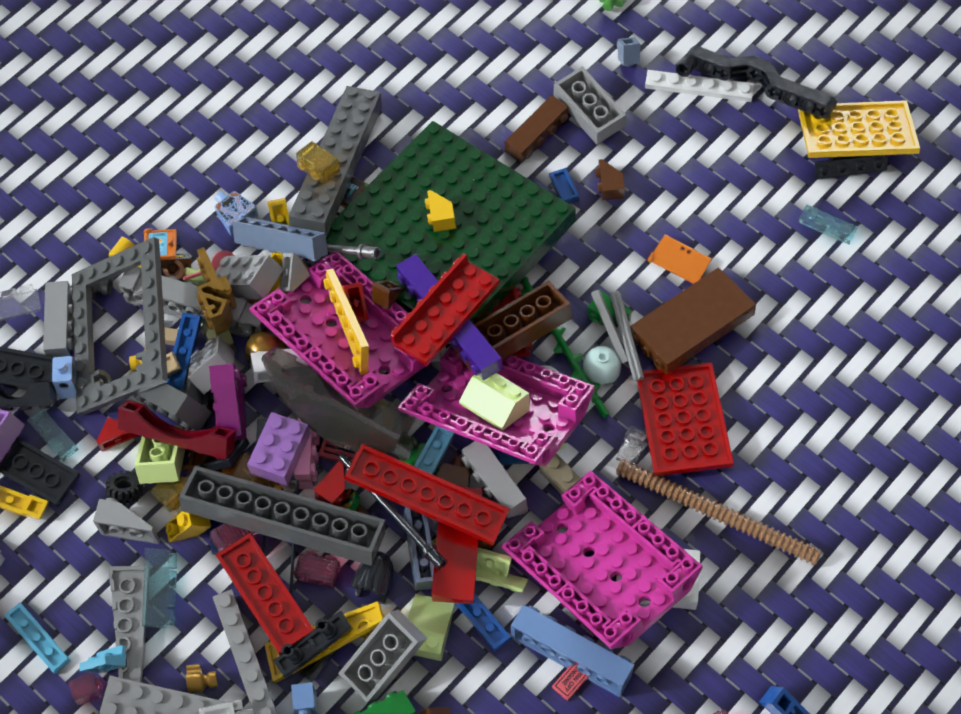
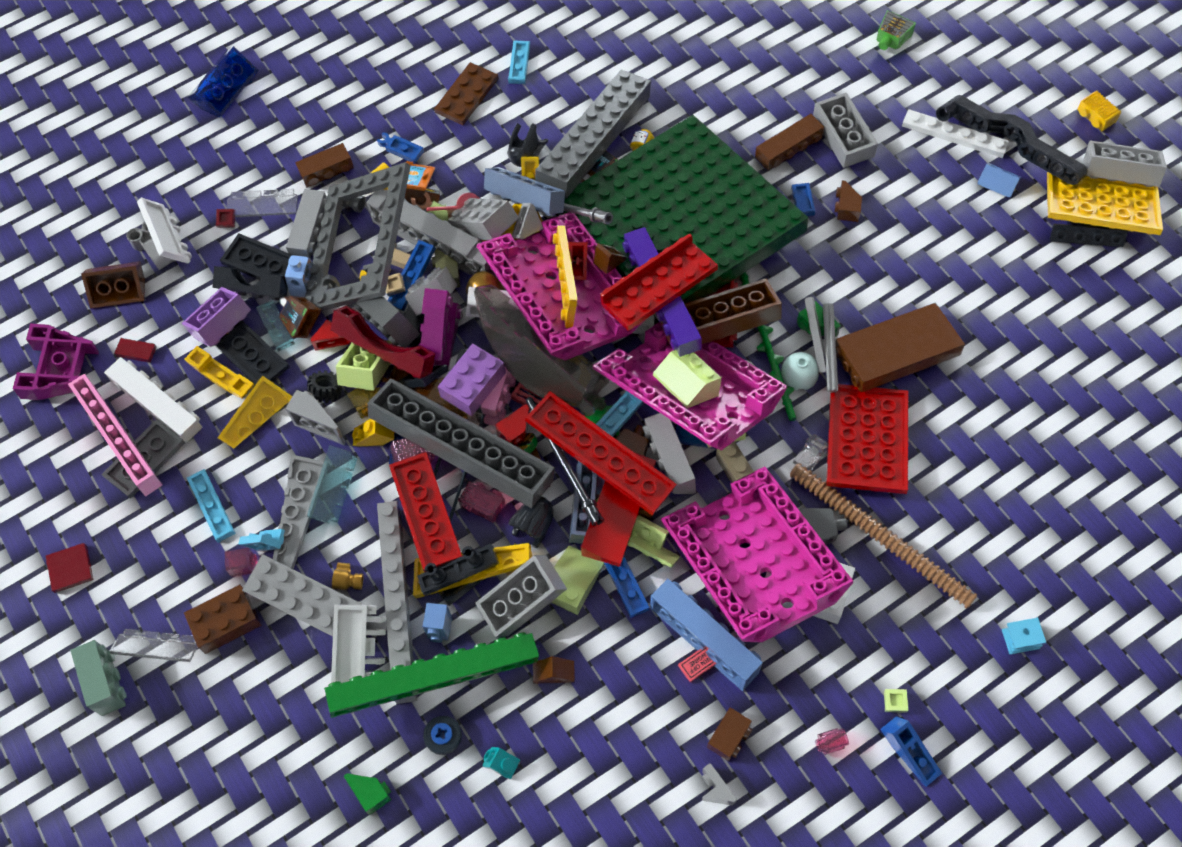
camera: 15 degrees right, 0 degrees up
pearl gold piece [196,247,237,335] -> none
torso [215,191,259,236] -> none
clear yellow brick [296,141,340,184] -> none
yellow slope [425,190,456,232] -> none
sand blue brick [617,37,640,67] -> none
orange door [648,234,712,284] -> none
clear light blue plate [798,204,858,244] -> none
none -> yellow wing [218,376,293,449]
none -> reddish brown torso [280,296,321,338]
none -> reddish brown brick [295,143,354,188]
none -> blue plate [377,132,424,164]
none -> reddish brown plate [434,62,499,125]
none -> black hair [507,123,548,167]
none -> medium azure tile [508,41,530,84]
none -> head [630,129,654,151]
none -> dark grey torso [799,508,847,545]
none -> yellowish green plate [884,689,908,713]
none -> medium blue panel [978,163,1021,197]
none -> medium azure piece [1002,617,1046,655]
none -> yellow brick [1077,91,1121,132]
none -> light grey brick [1083,141,1167,187]

